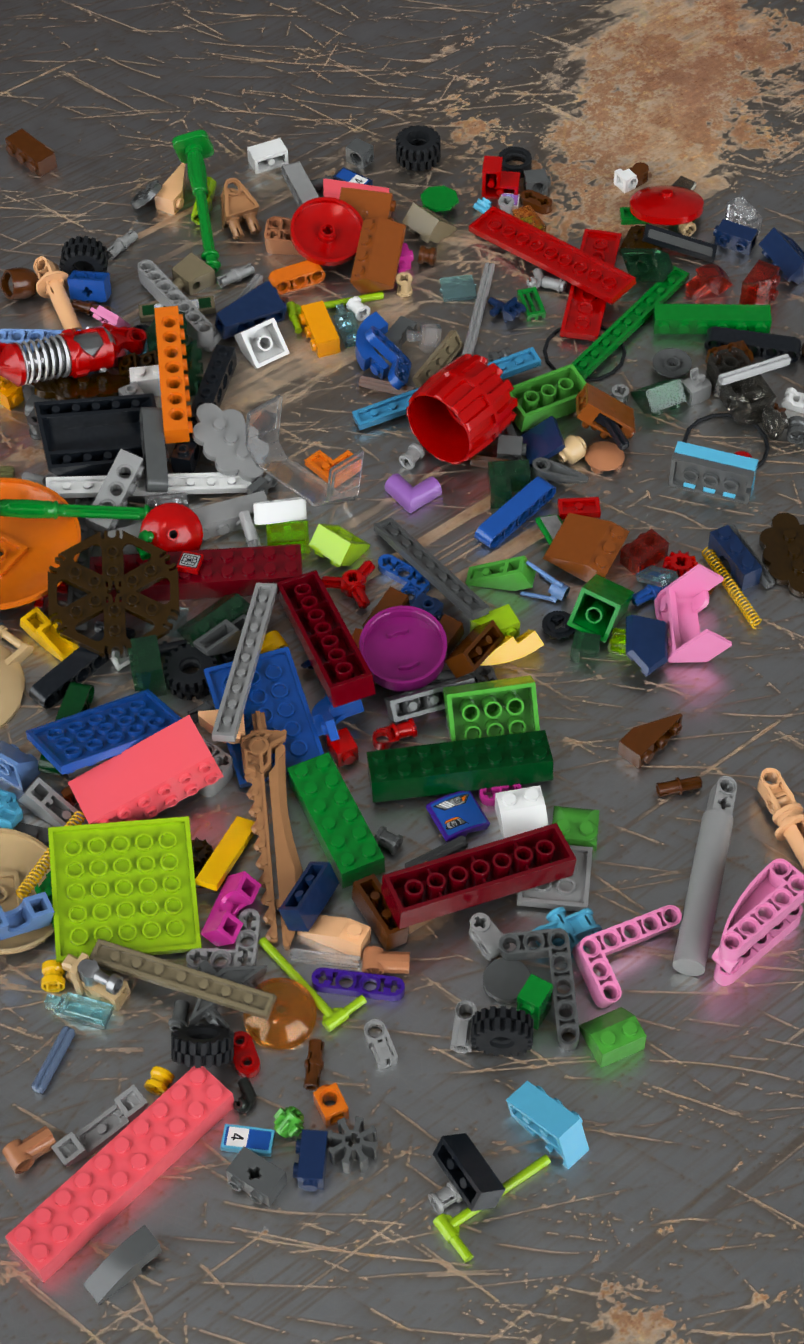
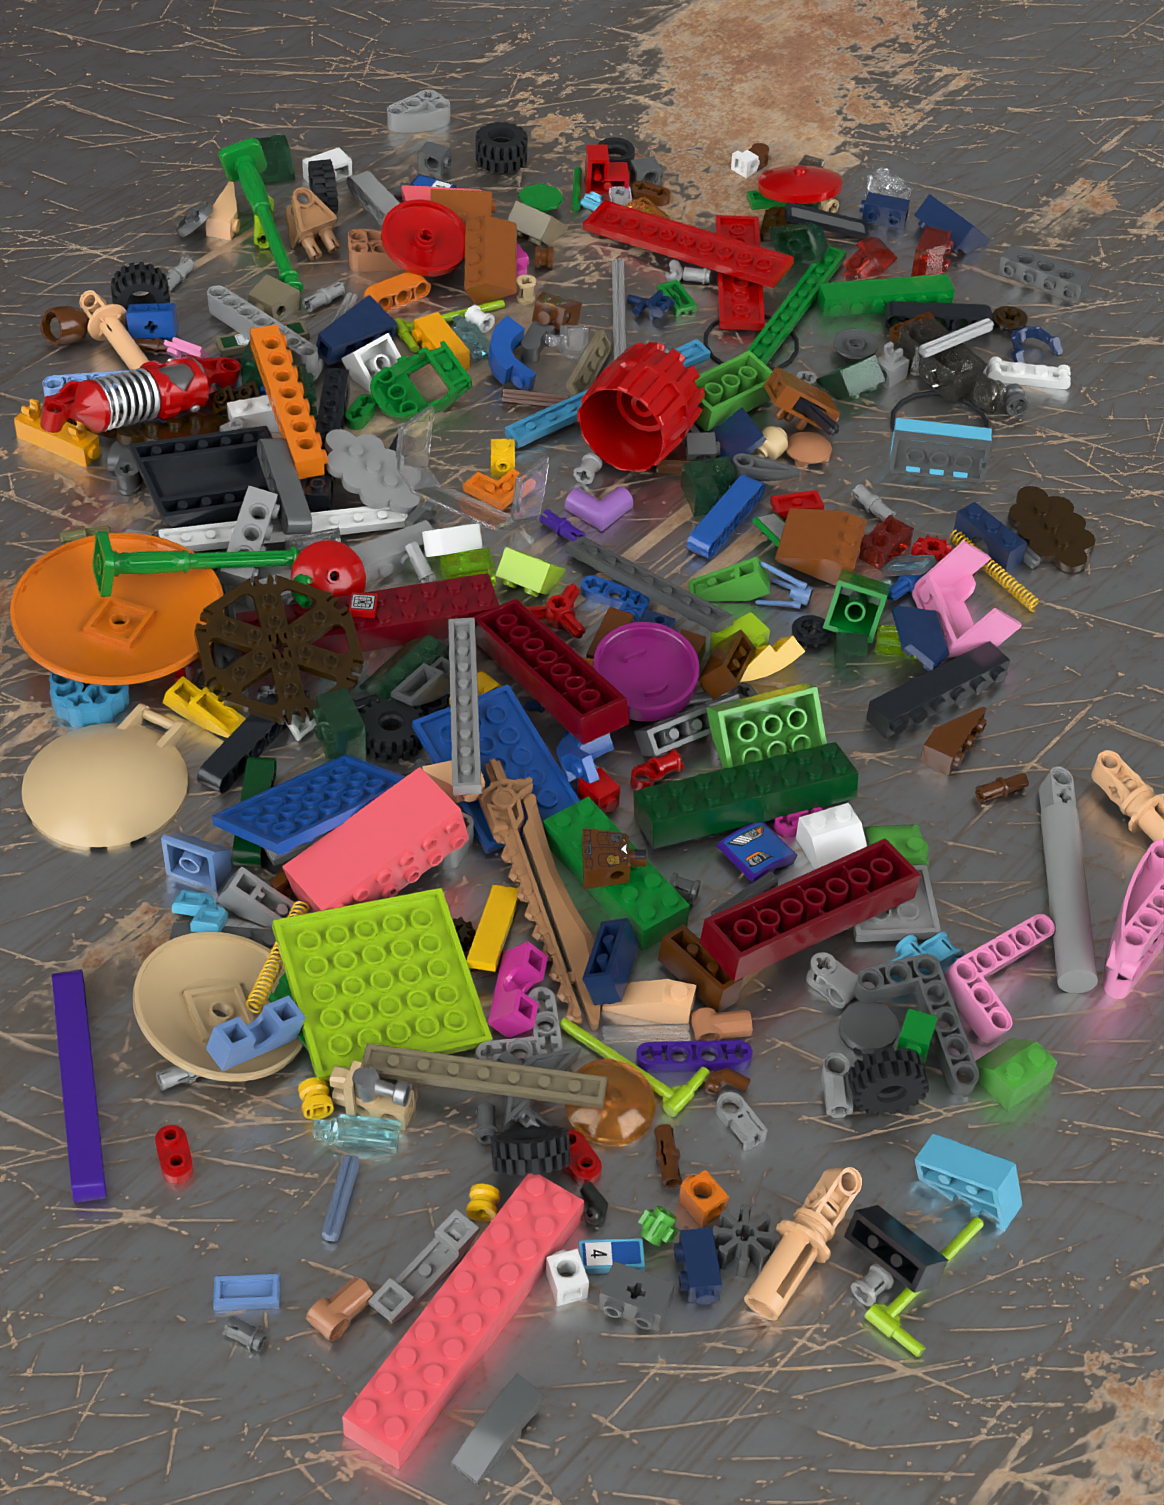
camera: 15 degrees left, 5 degrees down
reddish brown brick [5,129,57,177] -> none
blue beam [365,326,412,390] -> none
clear light blue piece [439,275,477,302] -> none
none -> clear green slope [256,135,295,184]
none -> black tyre [308,159,339,214]
none -> green beam [345,394,378,430]
none -> green slope [370,341,473,422]
none -> light grey beam [387,89,450,133]
none -> yellow brick [491,439,515,477]
none -> reddish brown torso [532,292,582,330]
none -> dark purple pin [539,509,586,542]
none -> white brick [546,1249,589,1306]
none -> green bar [571,167,582,211]
none -> reddish brown torso [581,828,647,889]
none -> reddish brown arm [704,1068,750,1094]
none -> light nougat piece [744,1167,862,1321]
none -> light grey pin [851,484,896,525]
none -> black brick [866,641,1010,739]

